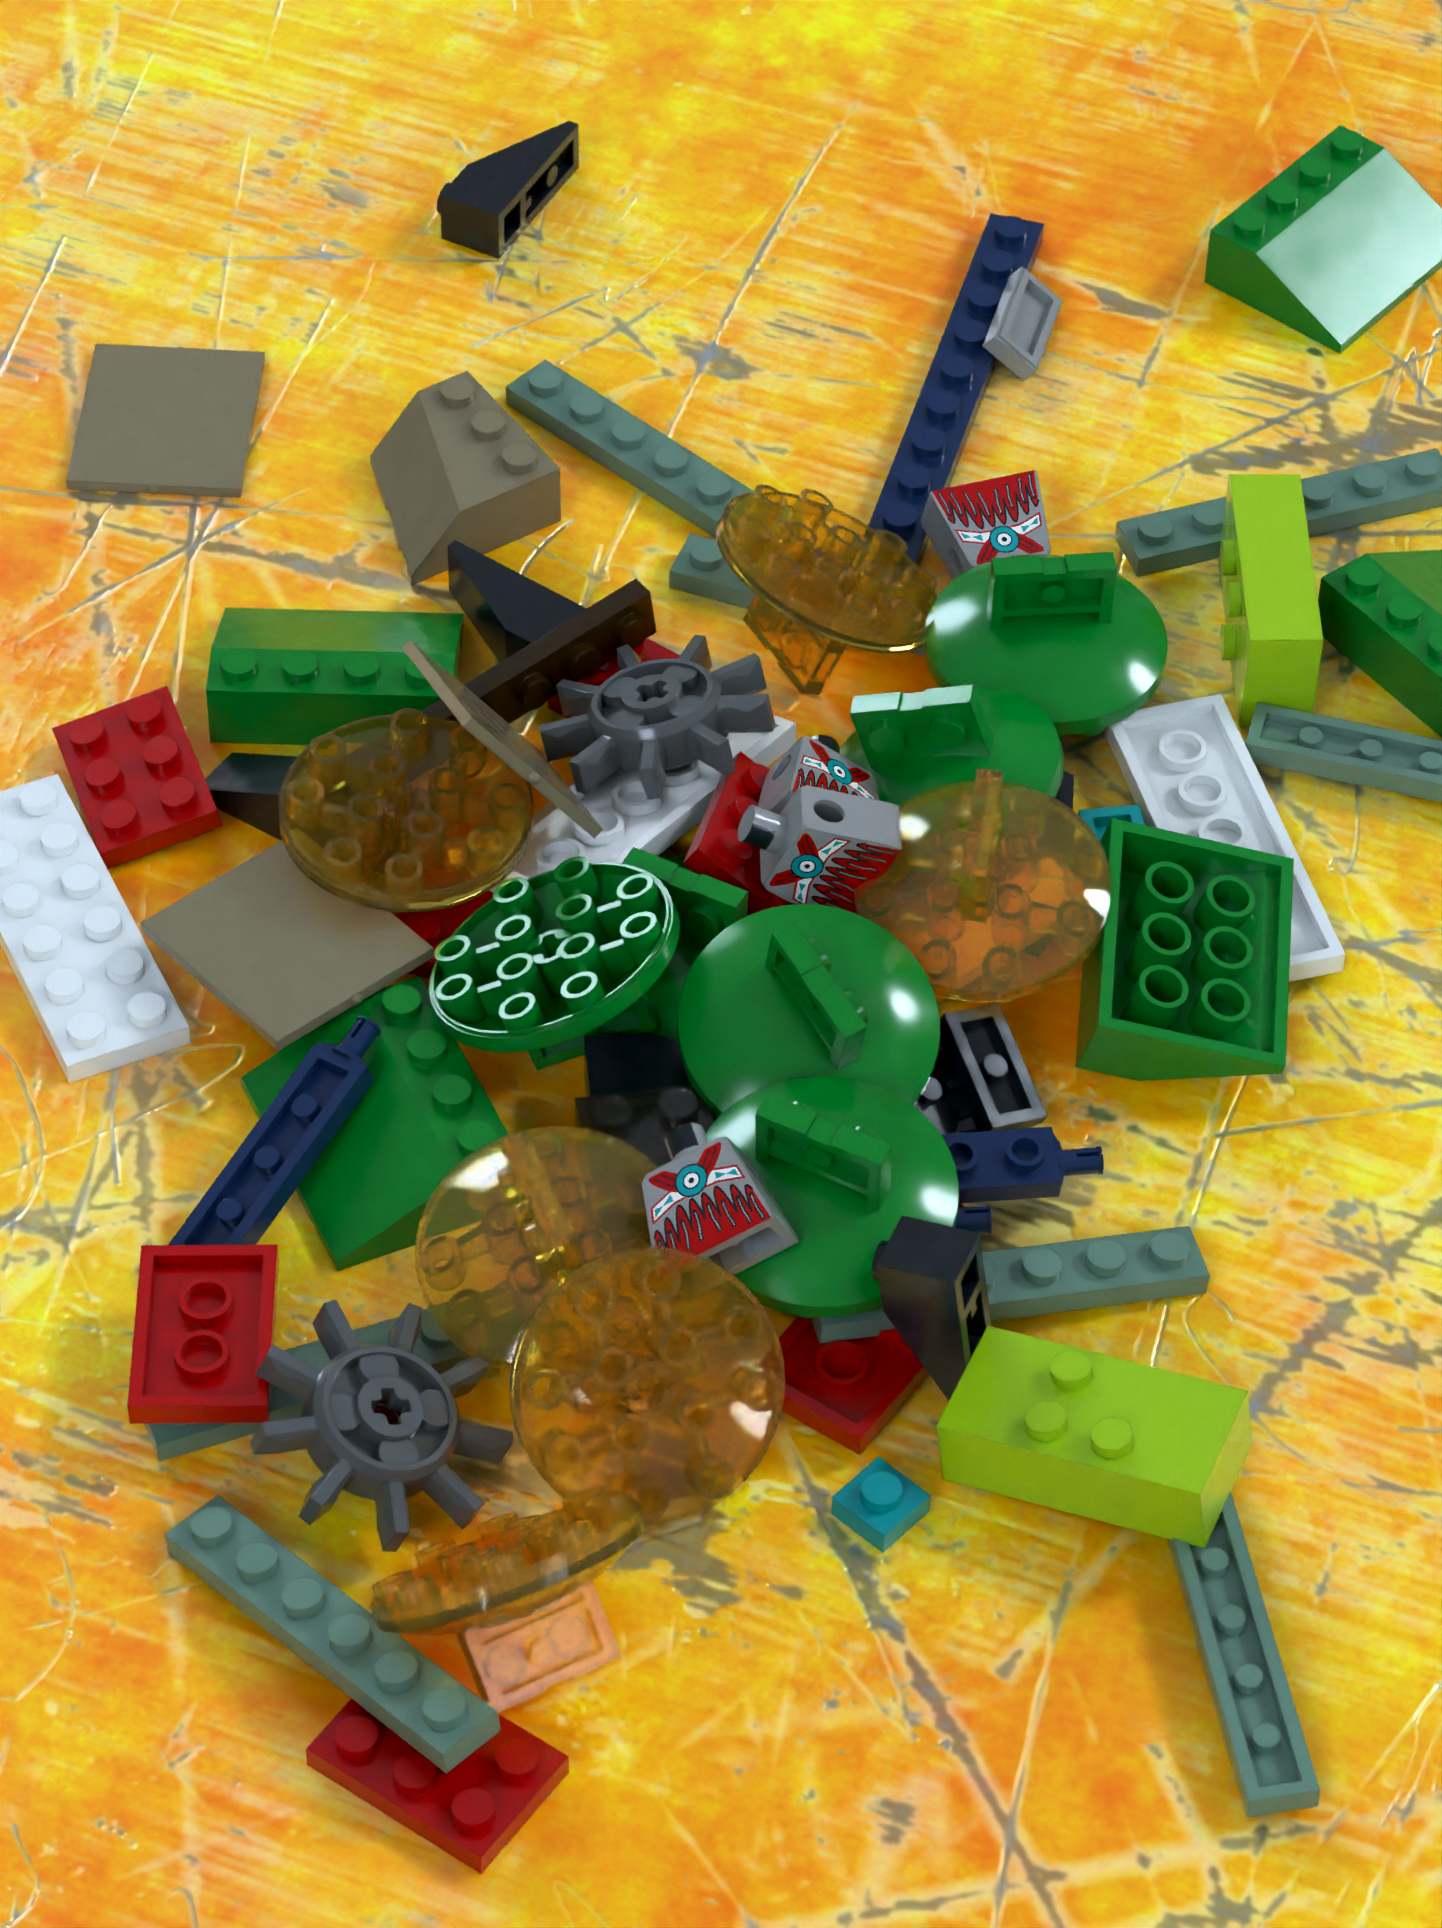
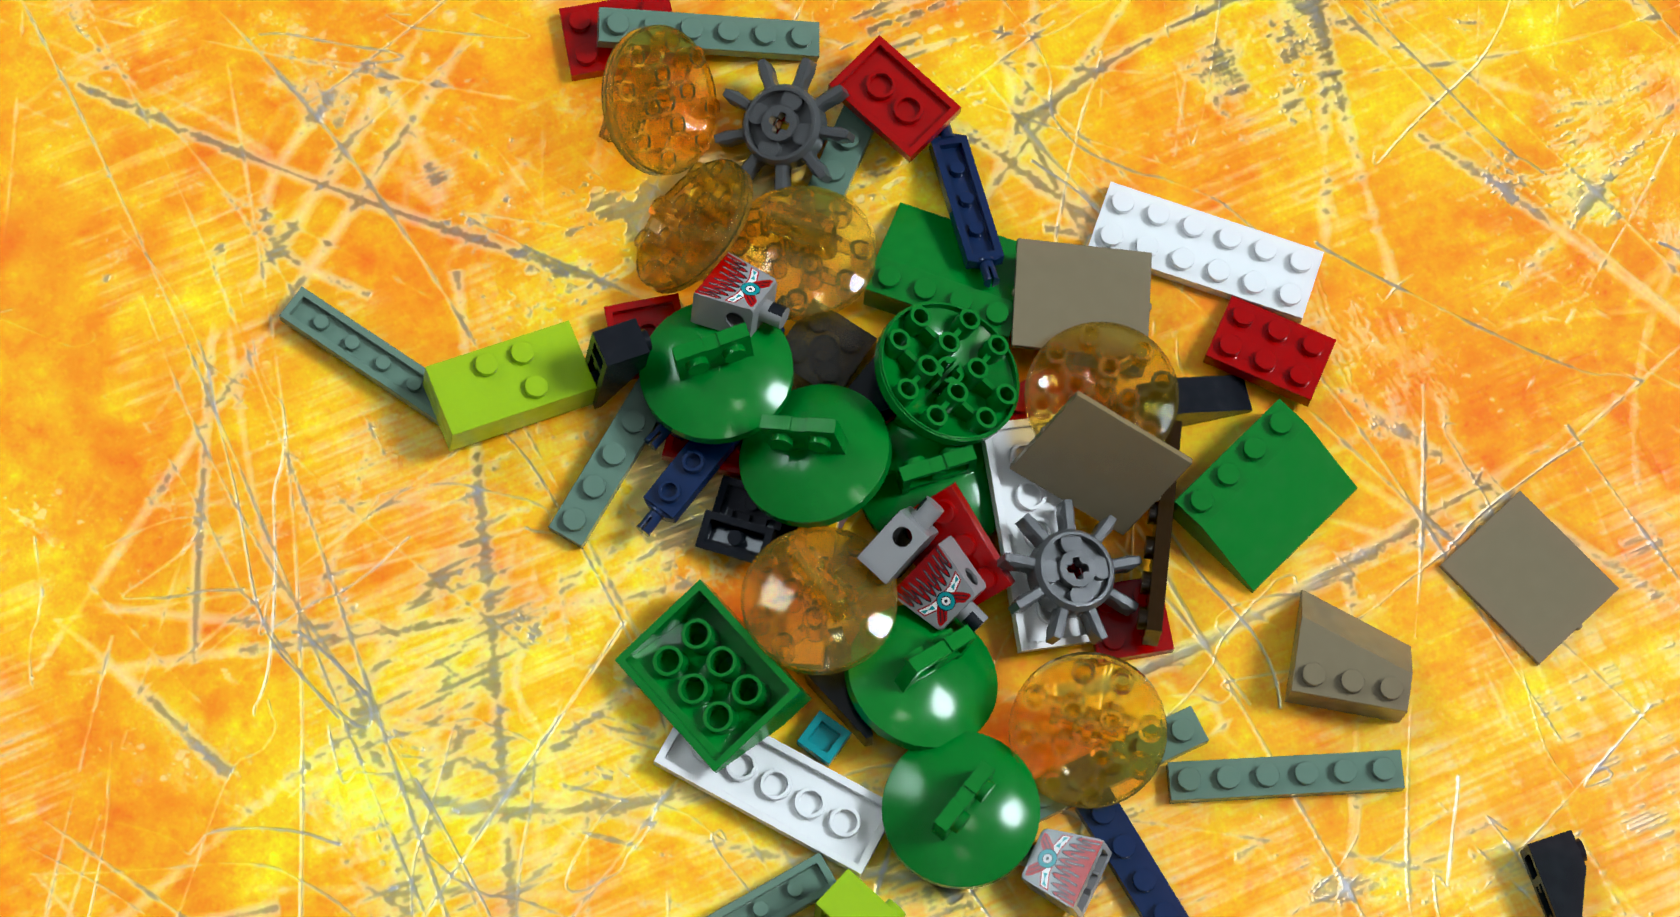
camera: 130 degrees right, 25 degrees up
black slope [448,540,587,663] -> none
teal plate [831,1456,931,1553] -> none

